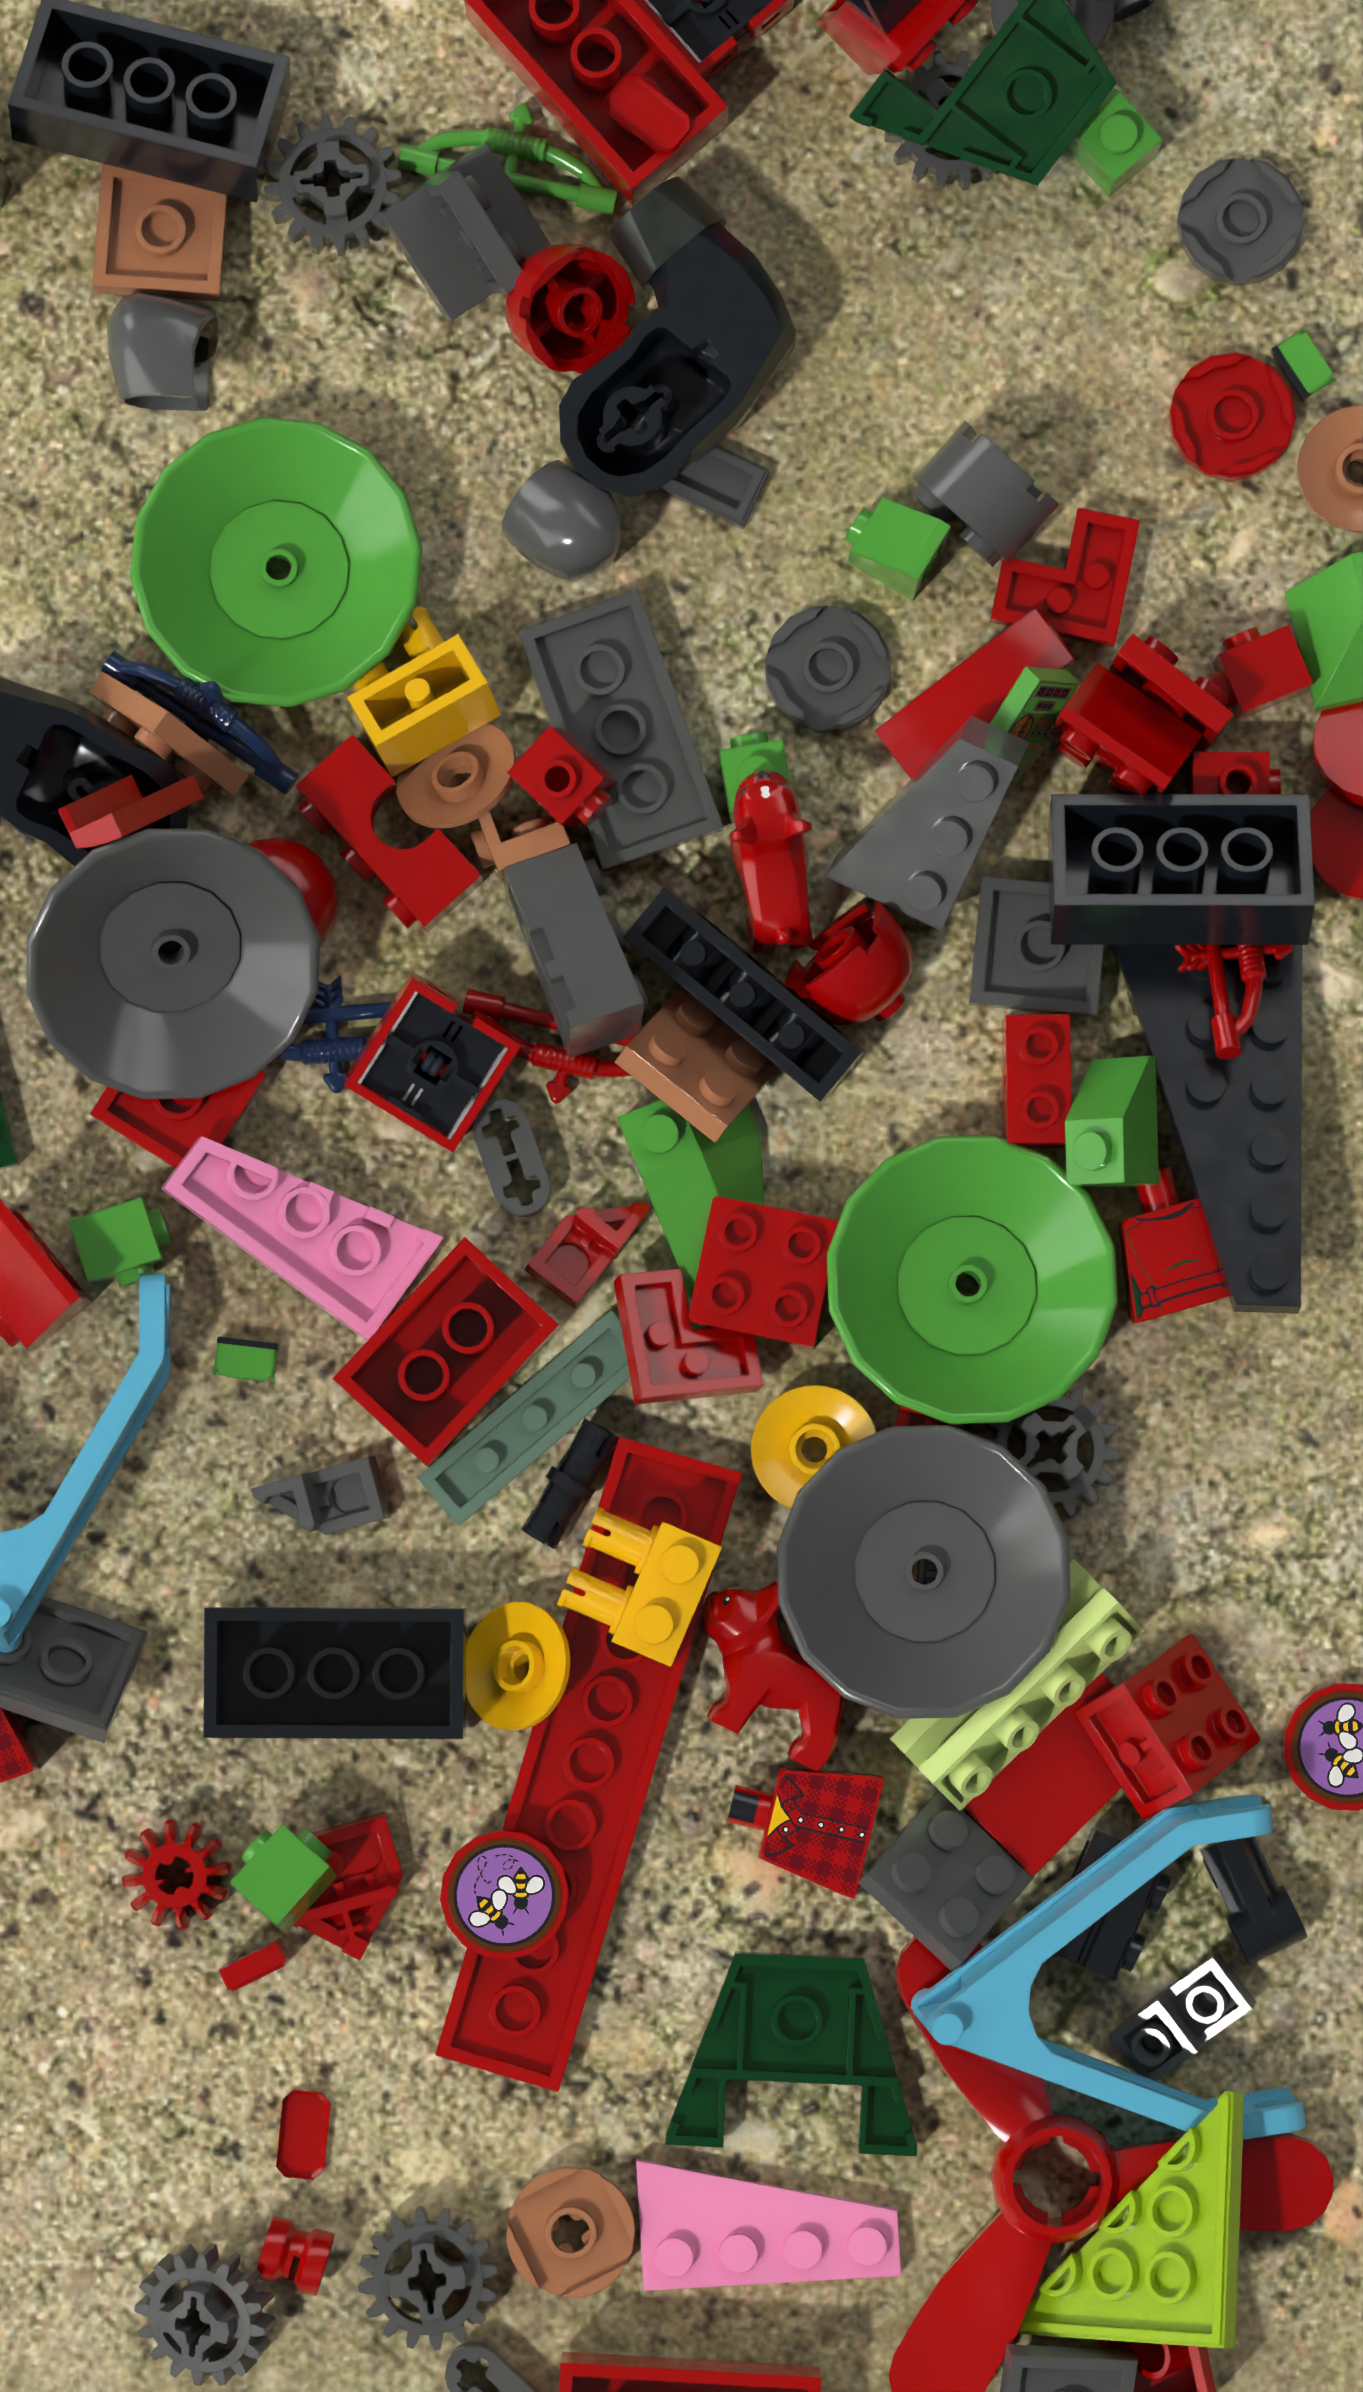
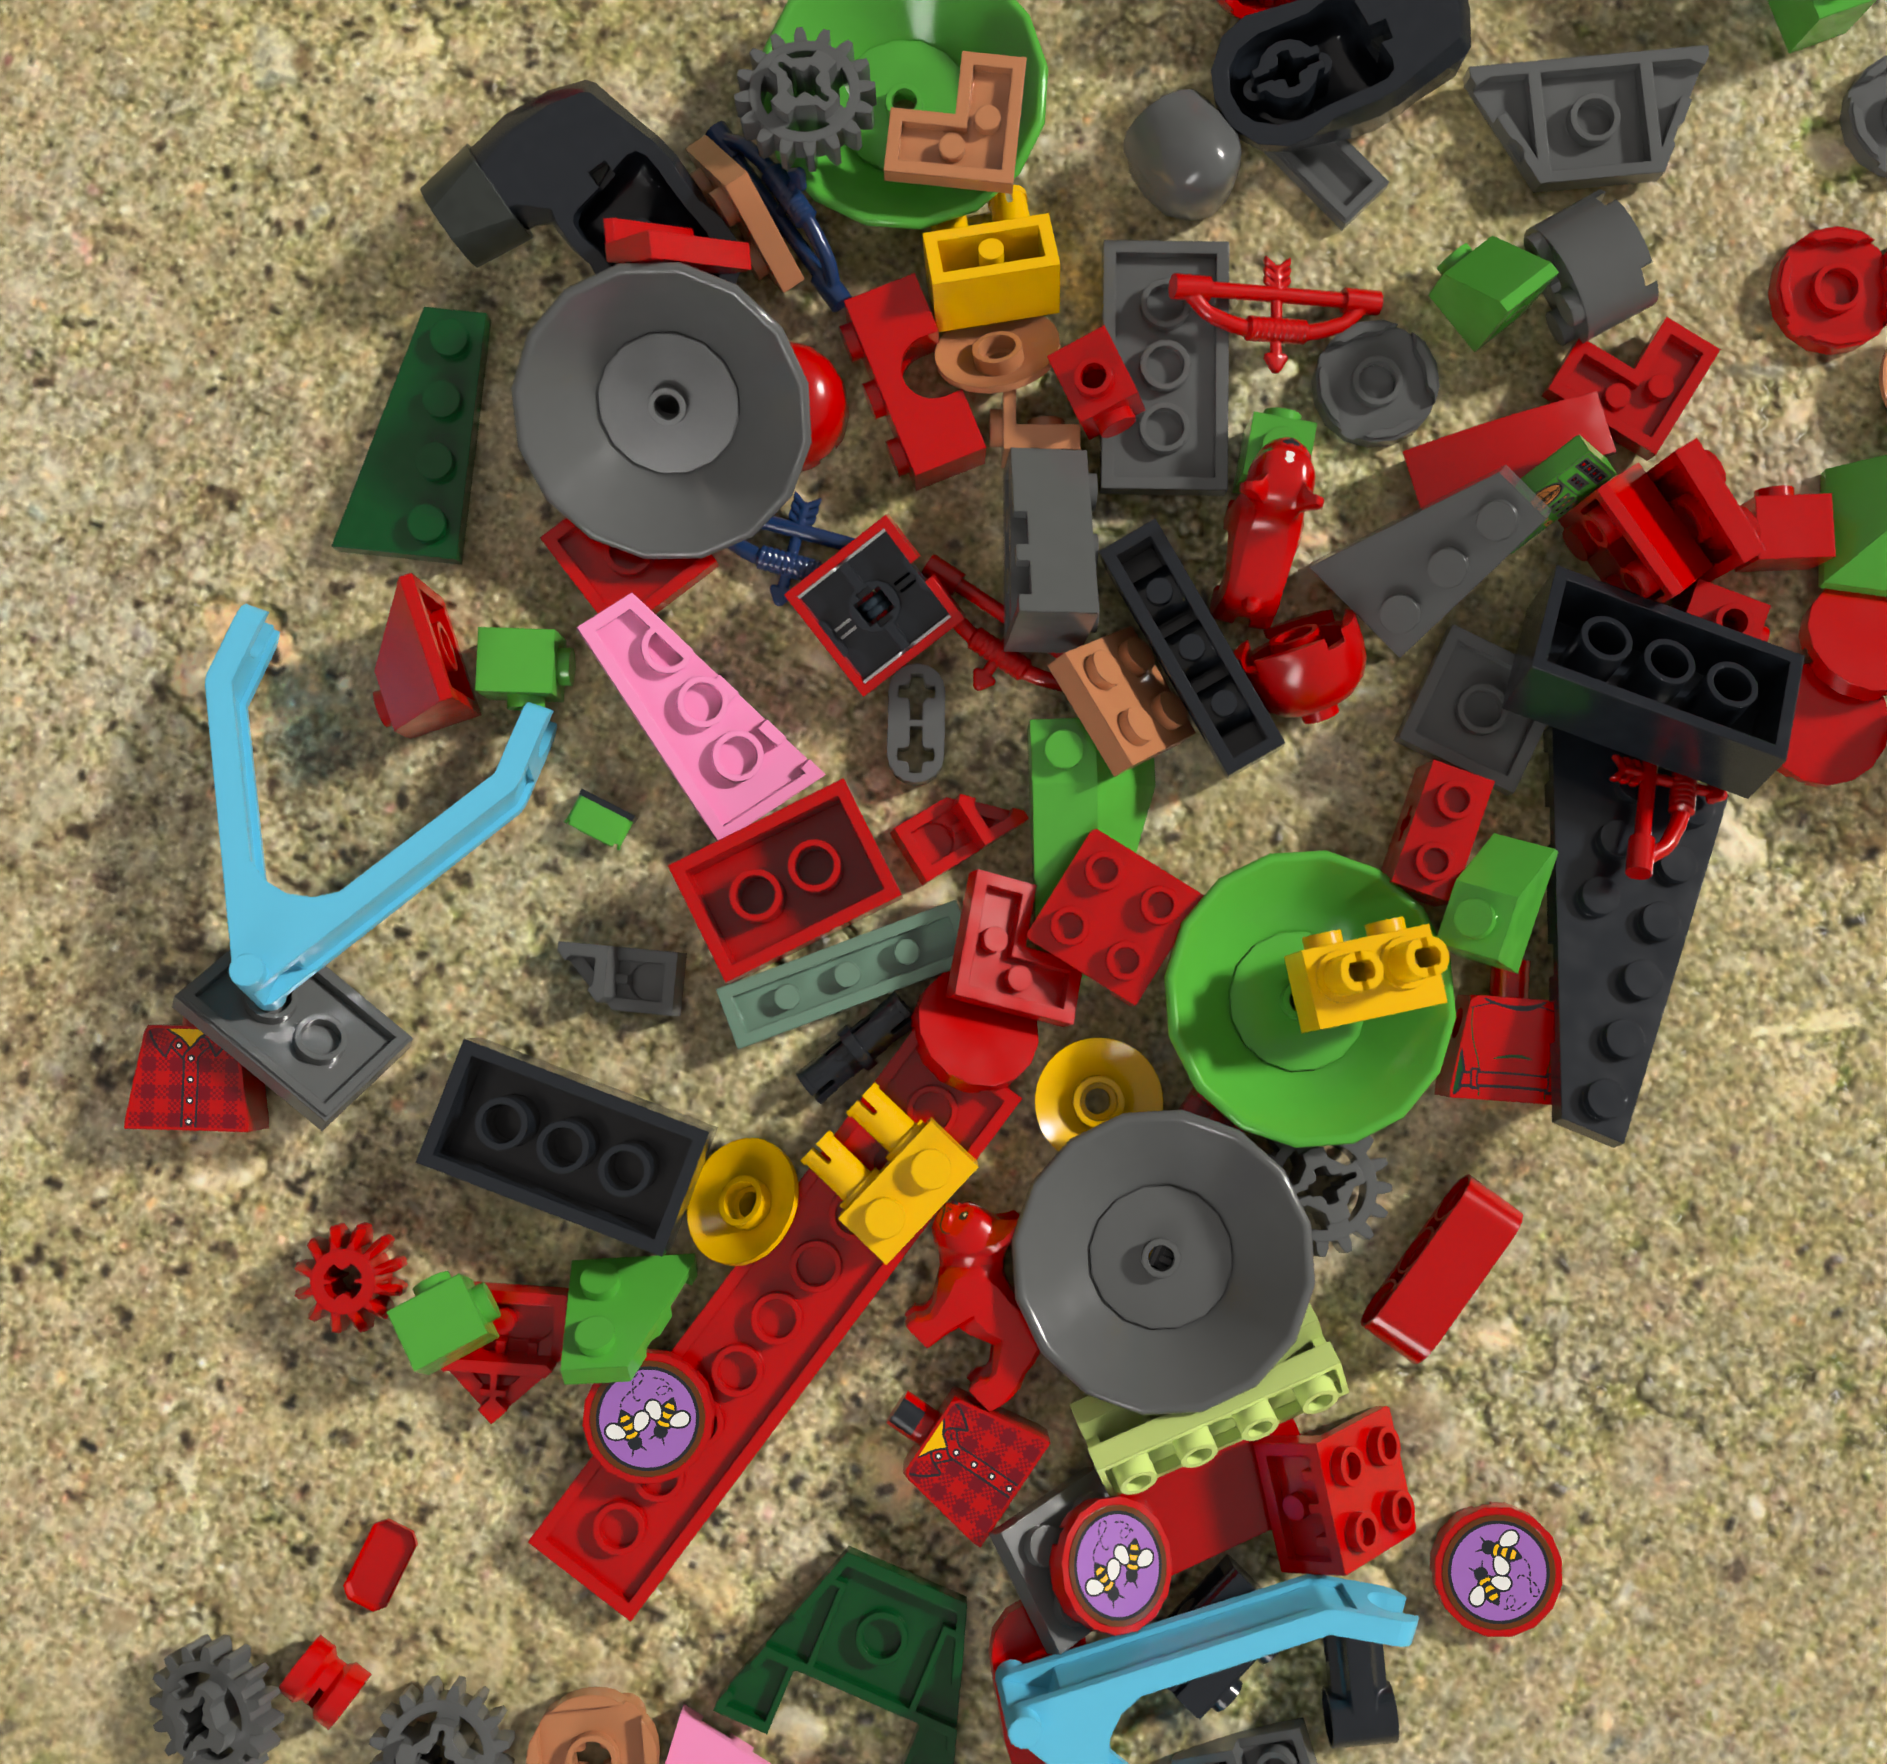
camera: 20 degrees right, 0 degrees up
red tile [218,1937,290,1992] -> none
none -> bright green wing [560,1253,698,1385]
none -> dark grey gear [734,27,877,172]
none -> nougat plate [884,51,1027,194]
none -> red tile [911,971,1039,1093]
none -> tile [1049,1496,1173,1636]
none -> red piece [1168,256,1383,374]
none -> yellow brick [1284,916,1449,1034]
none -> red beam [1360,1174,1524,1364]
none -> dark grey wing [1463,45,1709,193]

